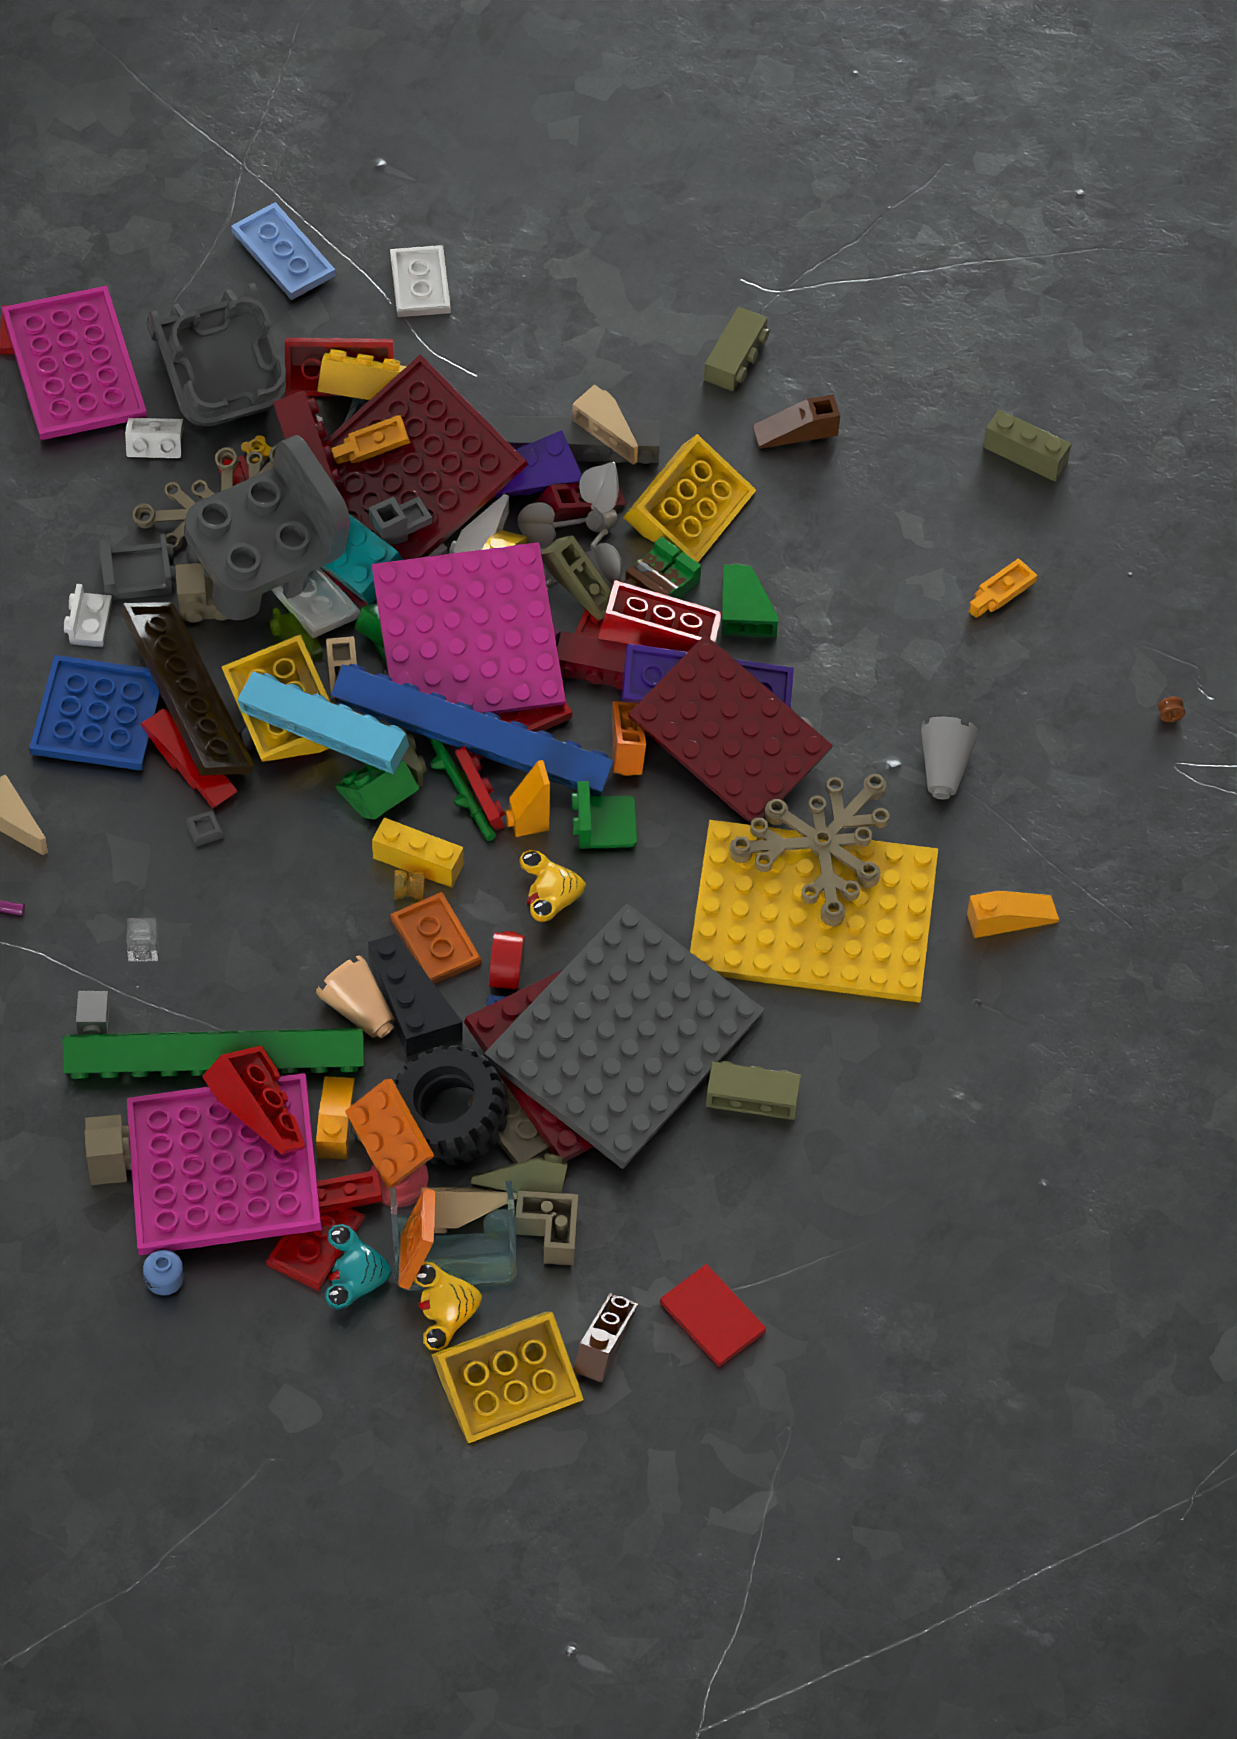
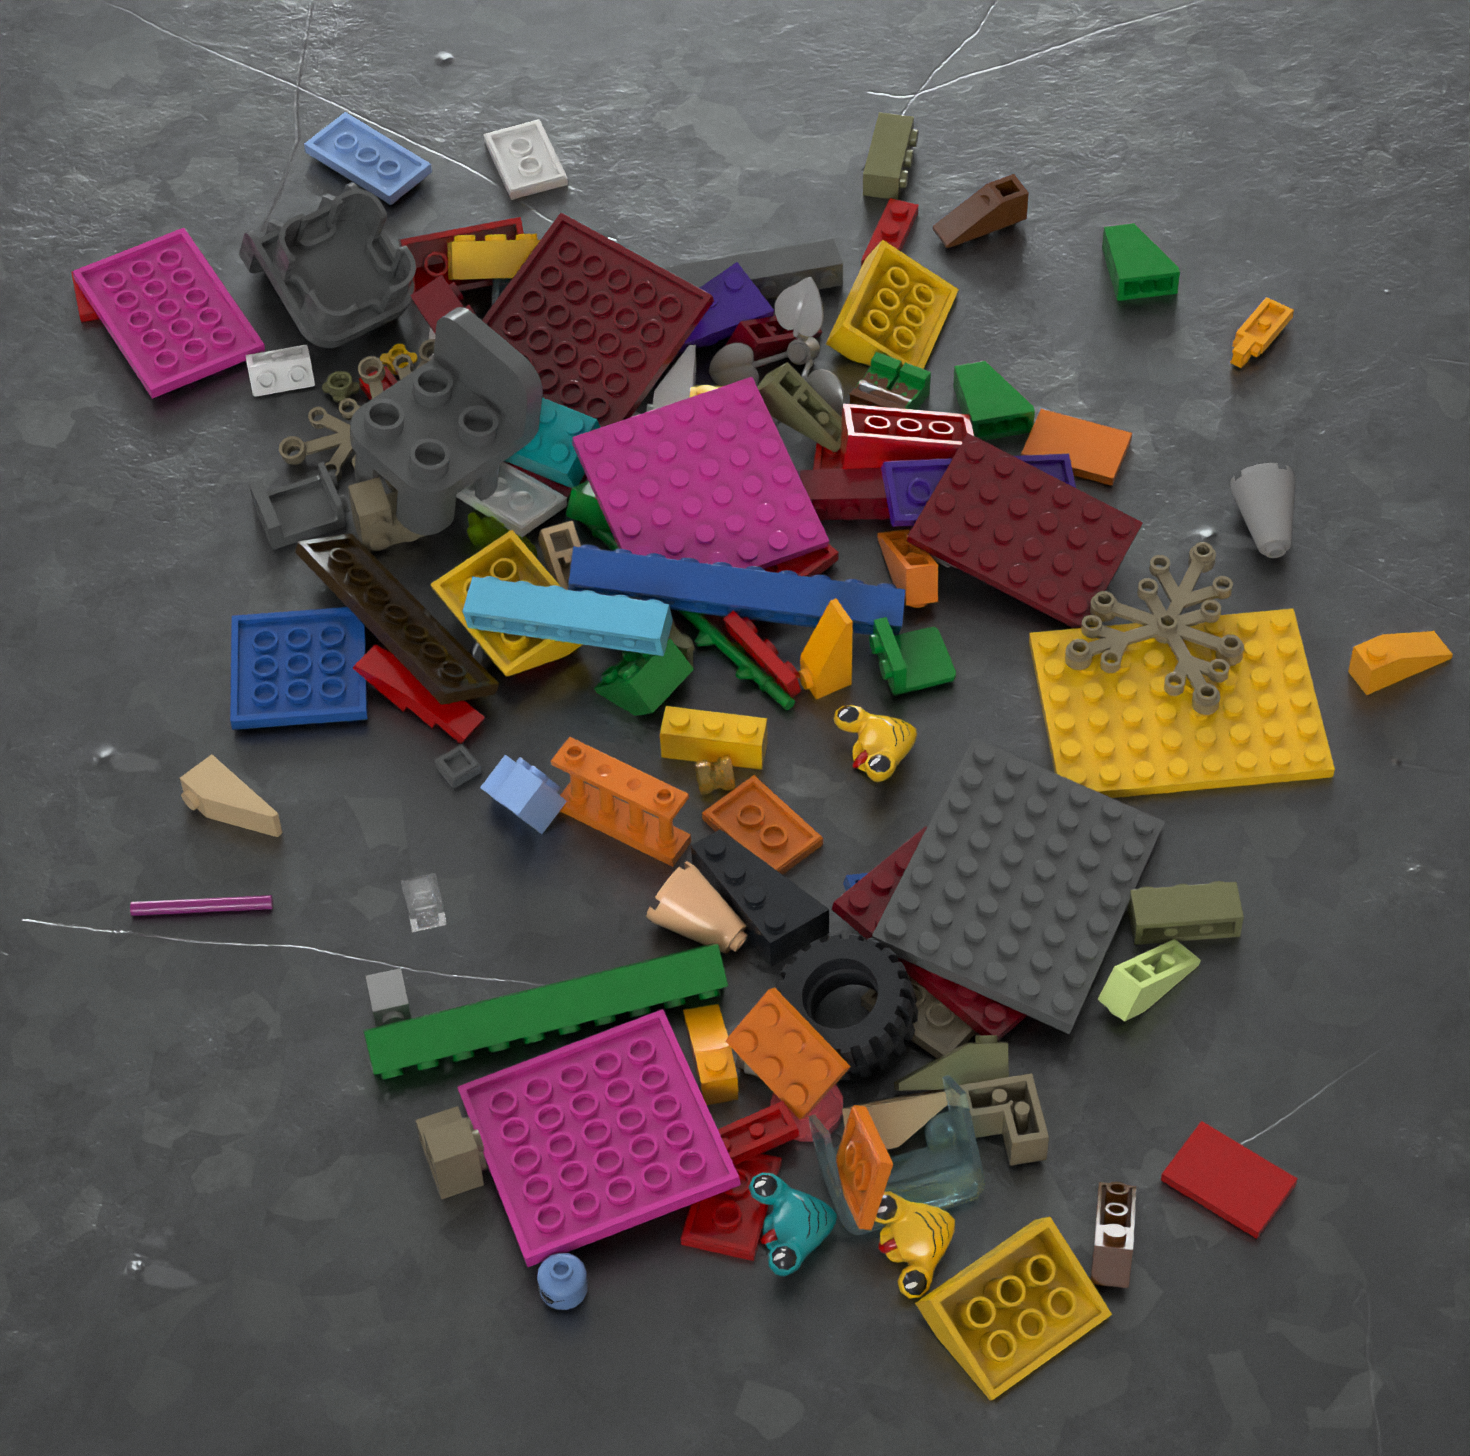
camera: 10 degrees left, 5 degrees down
white bracket [64,584,112,648] -> none
red wedge [202,1046,305,1155] -> none
light orange hinge [331,415,410,464] -> none
dark grey brick [369,496,432,545] -> none
red brick [489,931,525,989] -> none
tan slope [572,385,638,465] -> none
olive brick [983,409,1071,482] -> none
none -> olive plate [322,371,360,403]
none -> light blue brick [480,755,567,834]
none -> orange fence [551,737,691,867]
none -> red plate [861,198,919,267]
none -> orange tile [1021,409,1132,486]
none -> yellowish green slope [1098,939,1201,1022]
none -> green slope [1102,223,1180,301]

